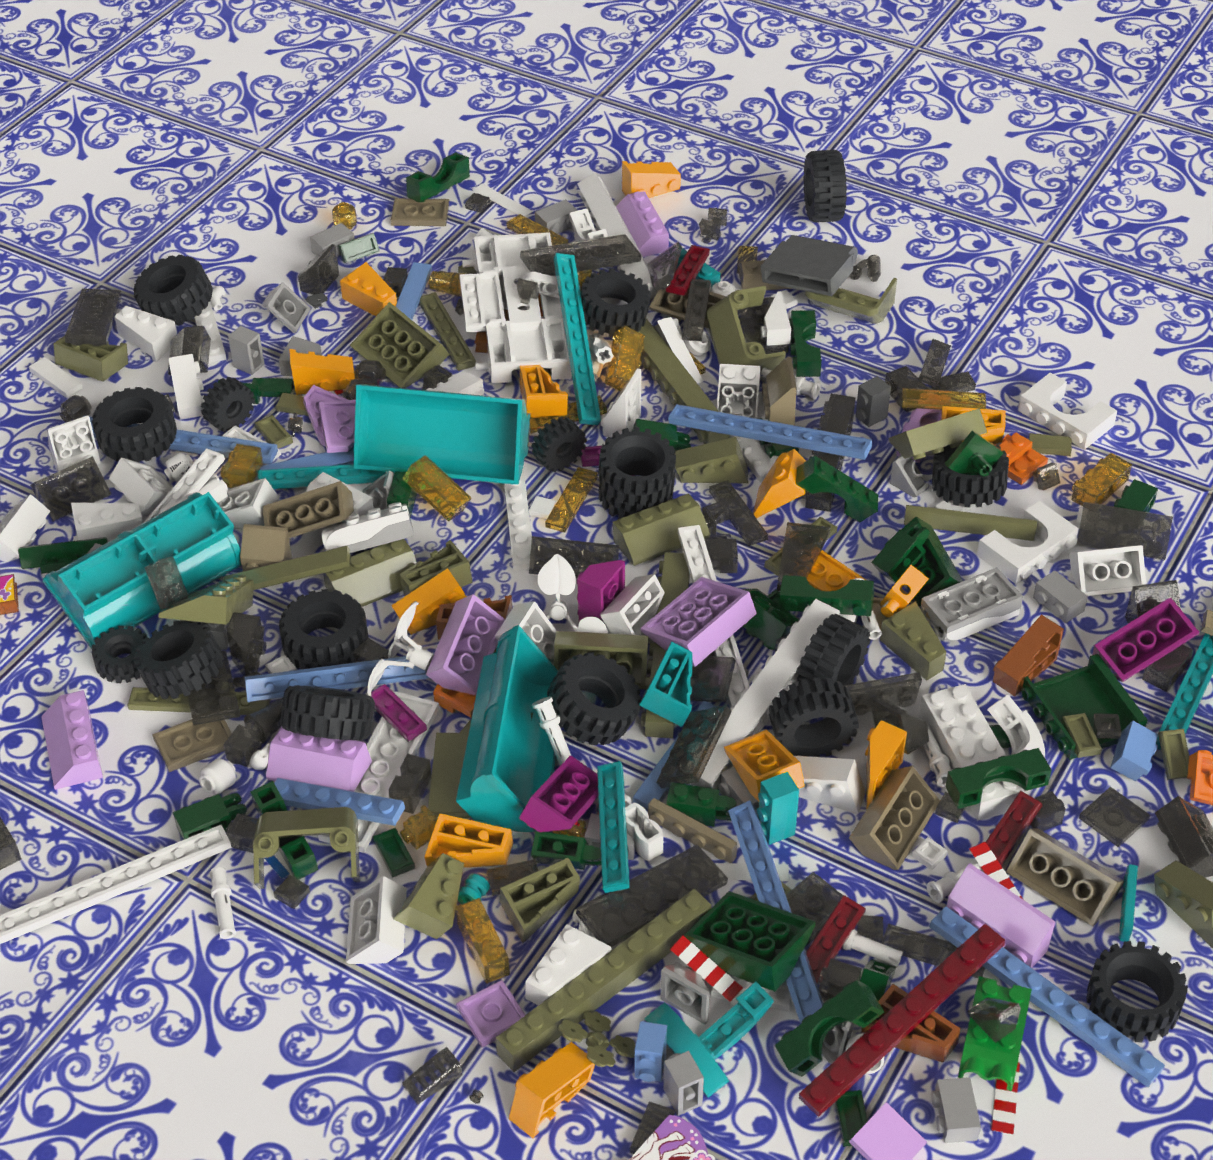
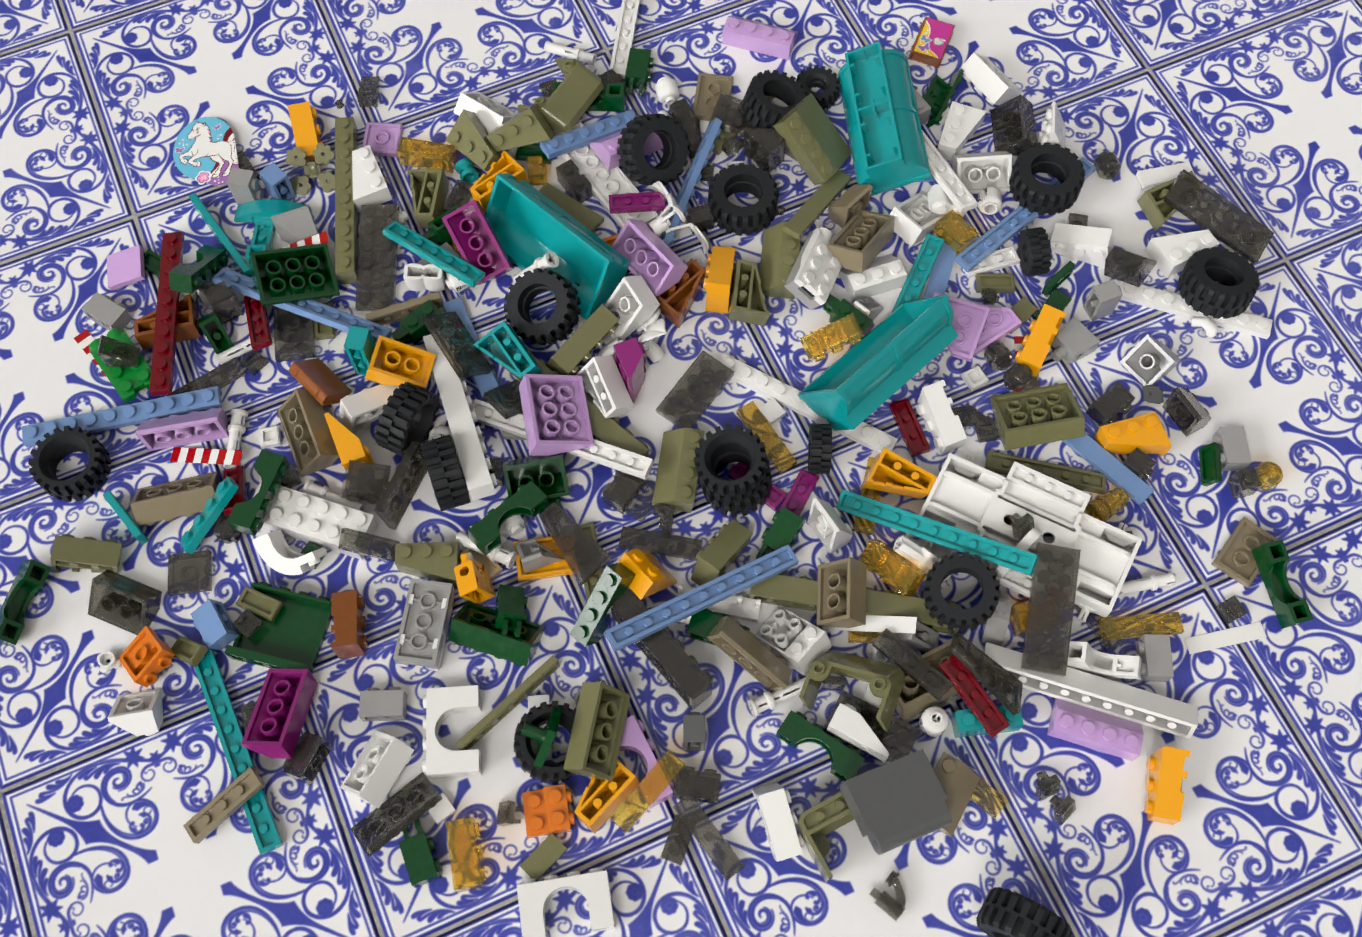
camera: 125 degrees right, 20 degrees up
clear smoke bracket [145,556,188,610] -> none
none -> teal plate [181,476,239,554]
none -> teal tile [189,193,252,277]
none -> dark orange piece [289,358,352,406]
none -> clear smoke tile [338,528,400,562]
none -> olive wedge [486,103,555,152]
none -> light grey slope [515,538,564,573]
none -> white wedge [752,783,804,862]
none -> dark tan slope [816,557,866,628]
none -> clear smoke brick [1086,382,1135,426]
none -> clear smoke brick [1227,468,1262,499]

